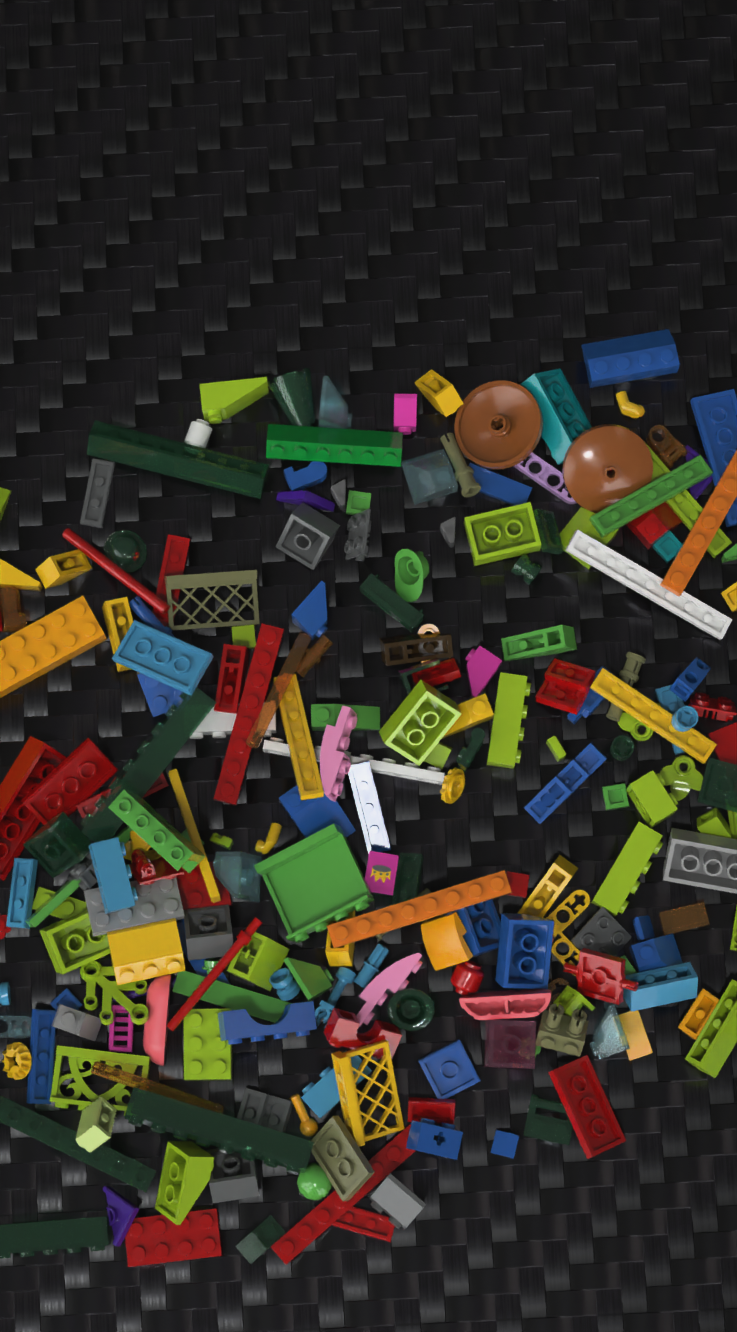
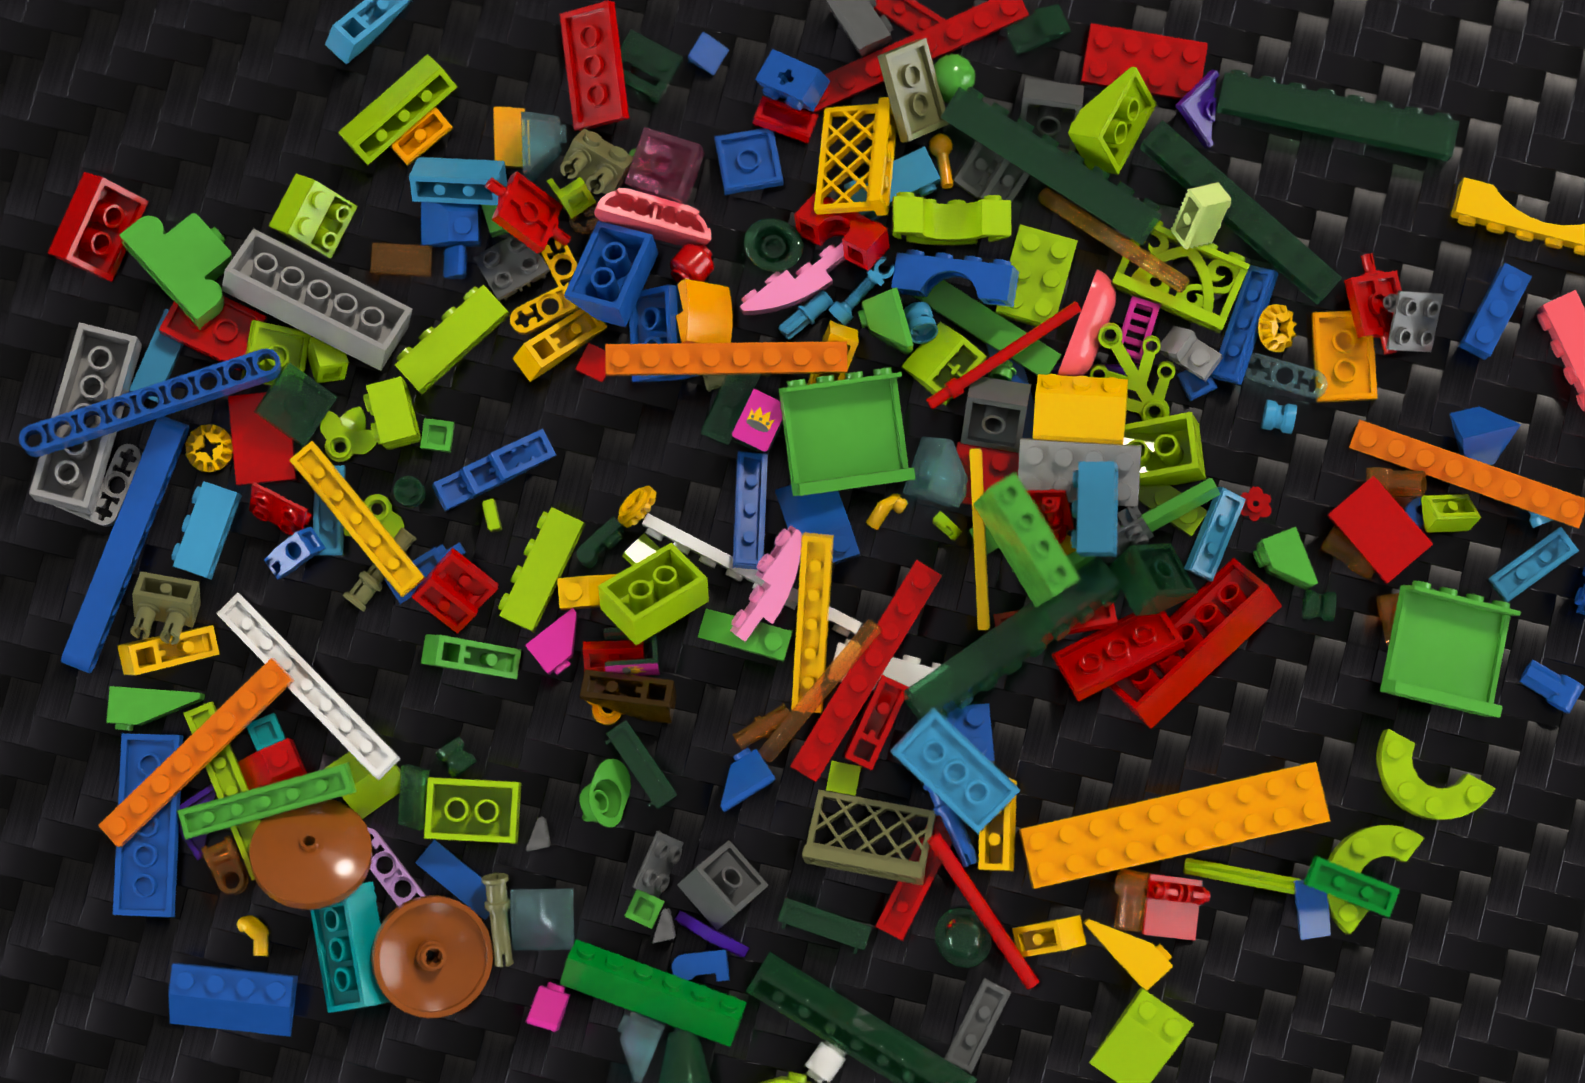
camera: 160 degrees left, 5 degrees up
yellow slope [414,369,464,417] -> none
dark azure wheel [671,706,699,732] -> none
none -> clear green container [778,898,872,954]
none -> lime brick [892,192,1011,245]

